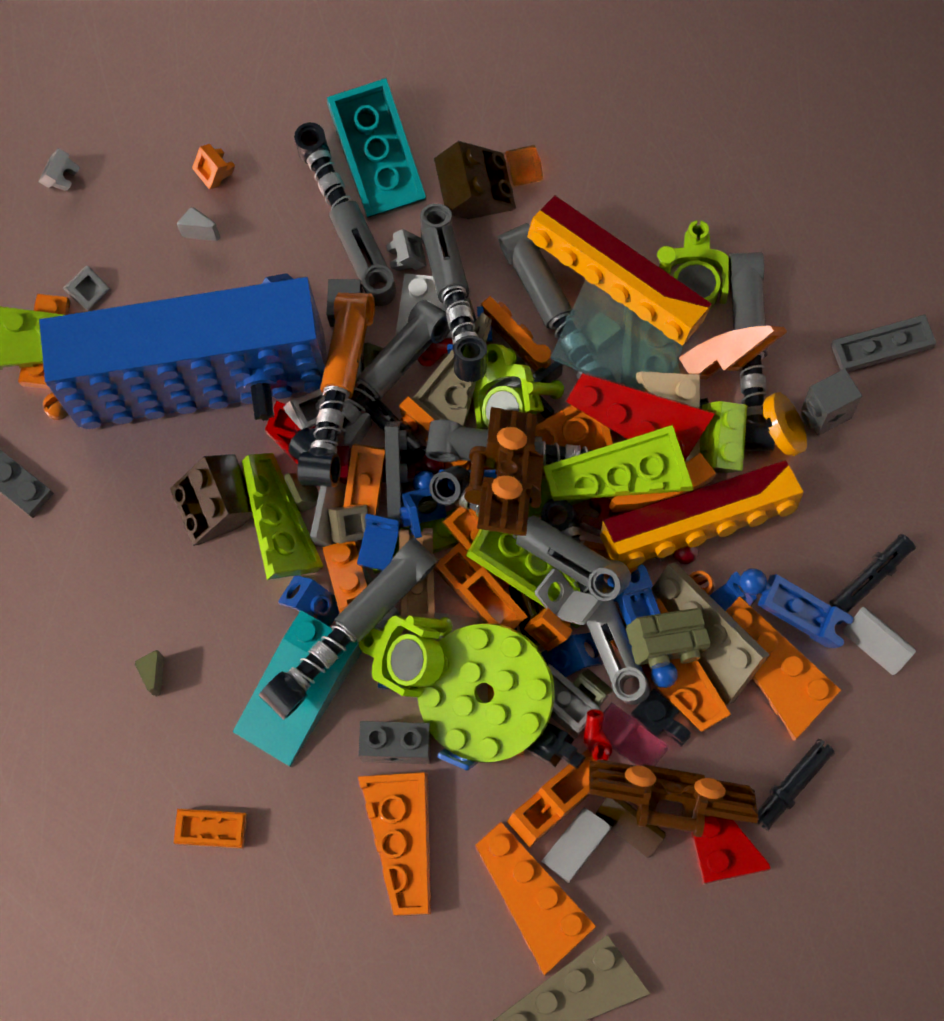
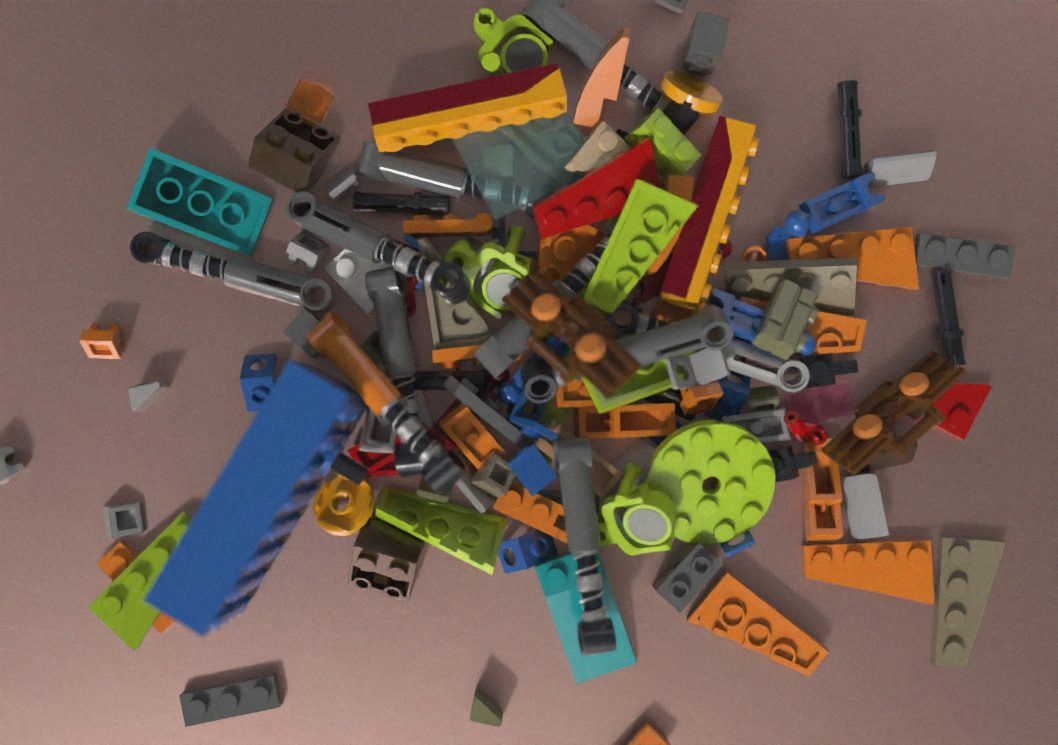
camera: 55 degrees left, 15 degrees up
none -> light orange tile [313,474,375,536]
none -> light grey slope [323,167,360,203]
none -> black pin [353,191,450,216]
none -> dark grey plate [915,233,1015,279]

